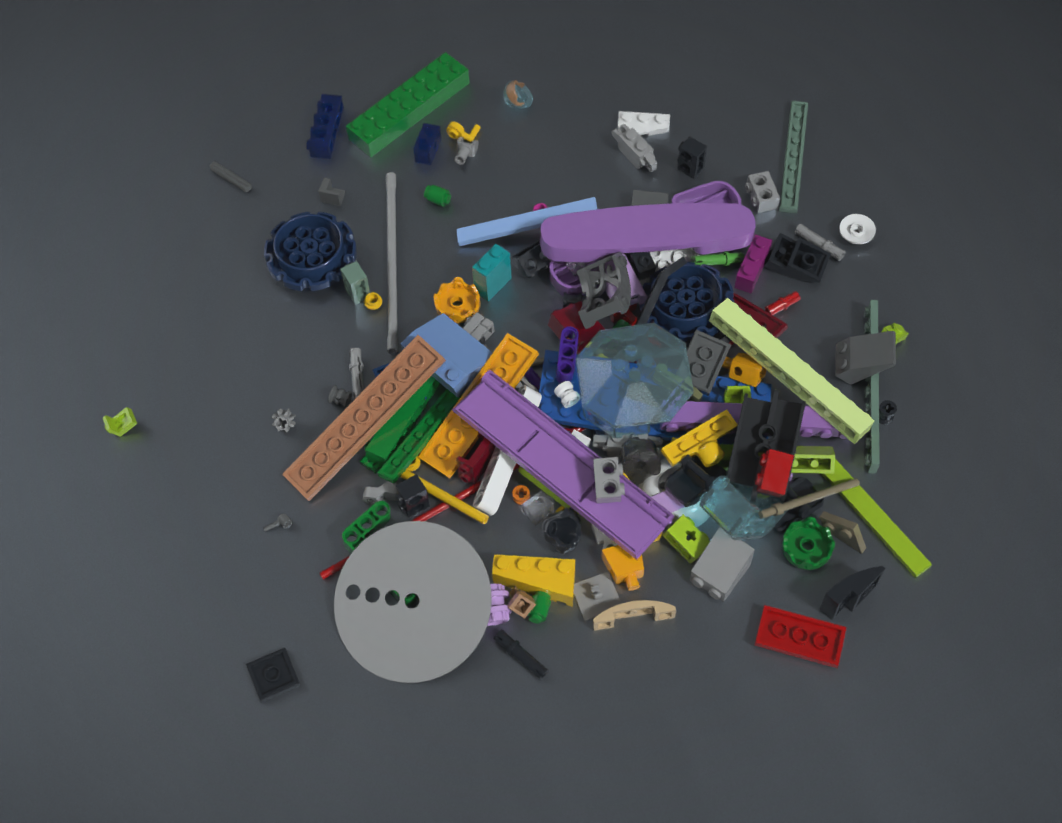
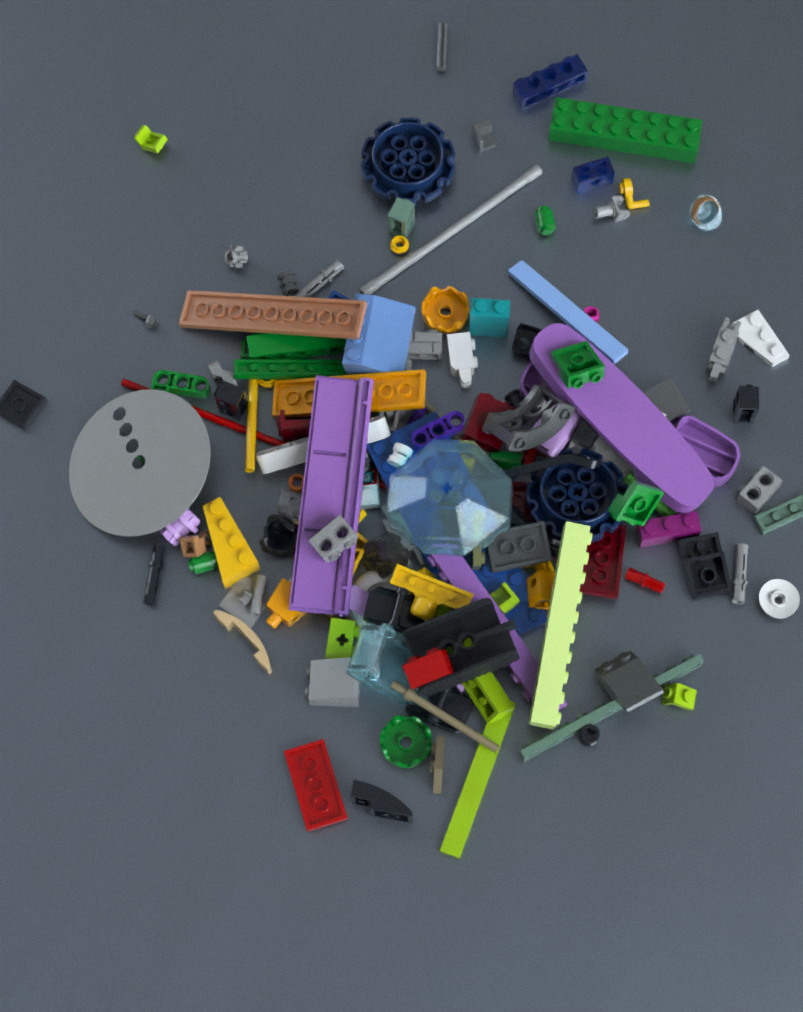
camera: 55 degrees right, 10 degrees up
none -> light grey piece [249,575,267,616]
none -> white hinge [447,332,478,389]
none -> green plate [551,341,605,389]
none -> green plate [608,480,664,526]

